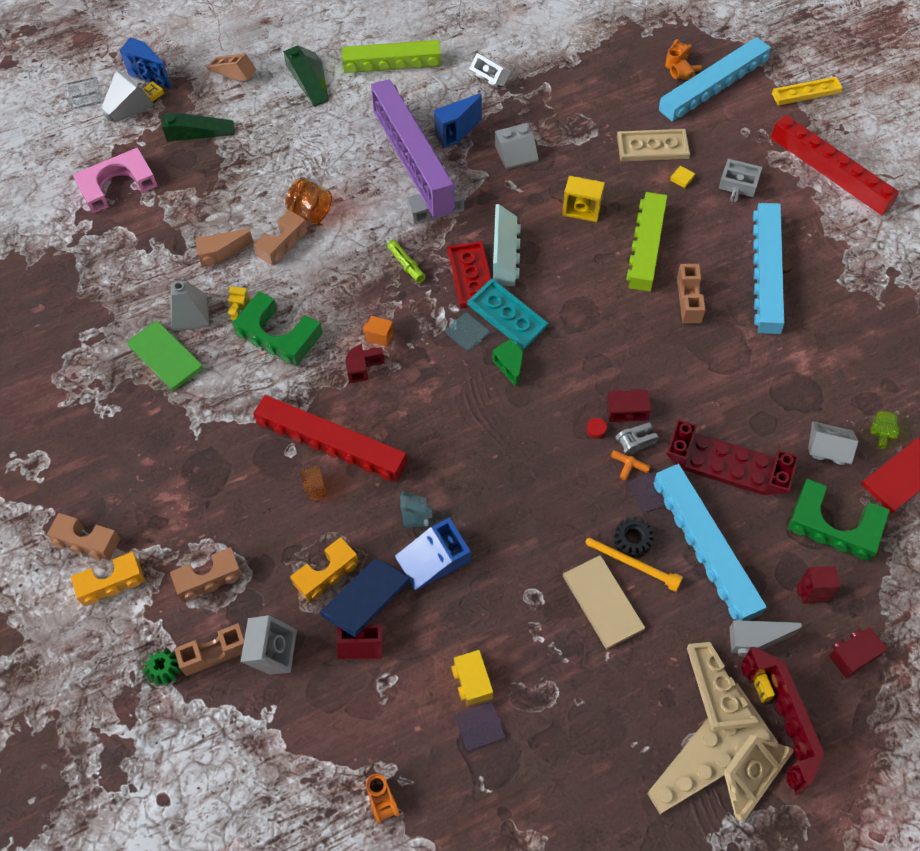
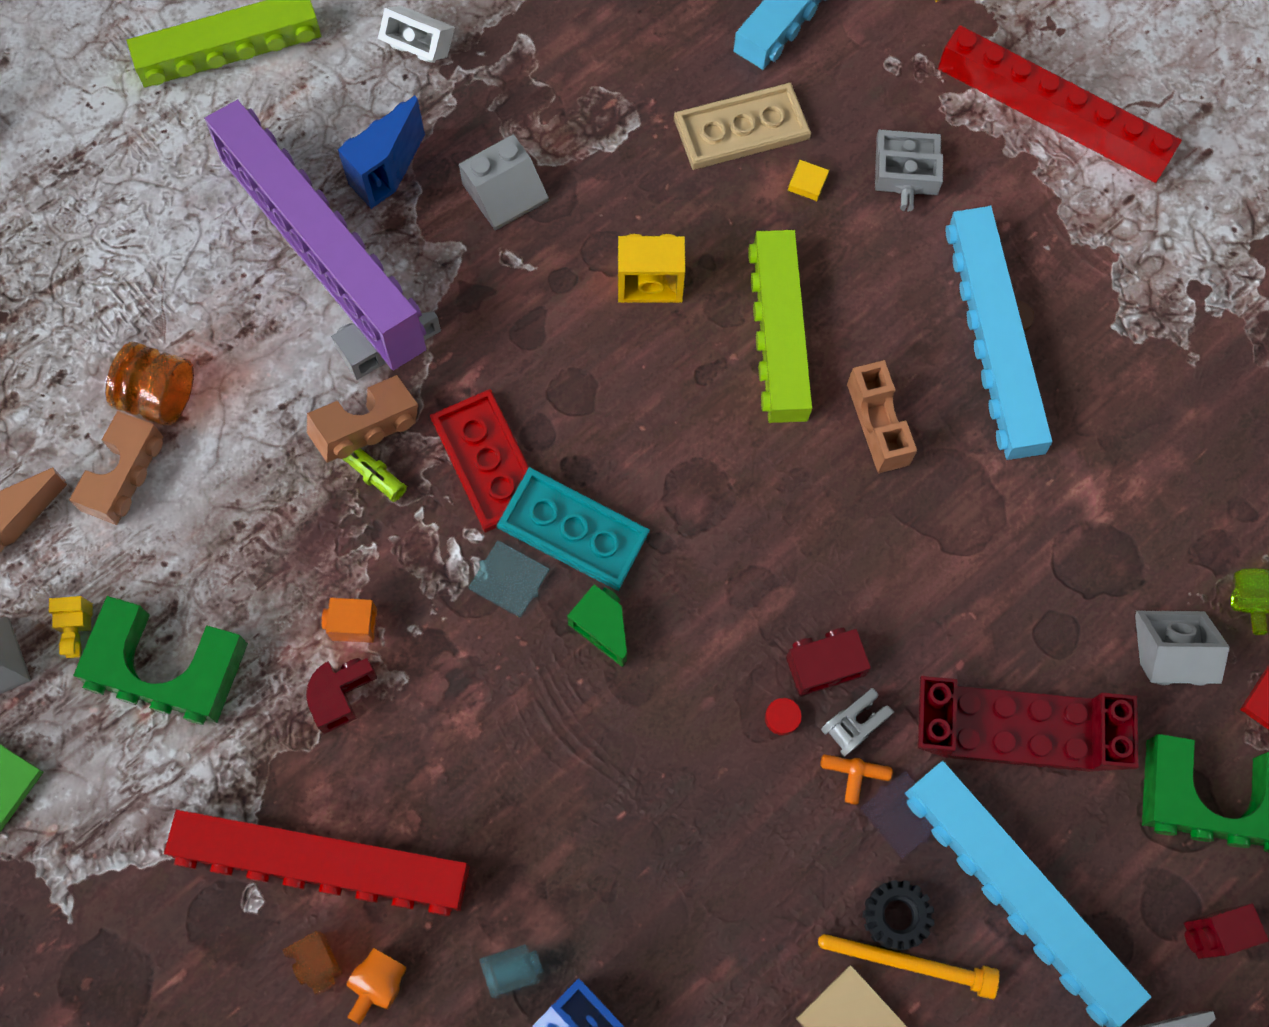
camera: 20 degrees left, 10 degrees up
dark green wedge [283,45,329,107] -> none
light aqua slope [493,204,521,286] -> none
none -> nougat arch [307,375,418,463]
none -> orange piece [347,948,407,1025]

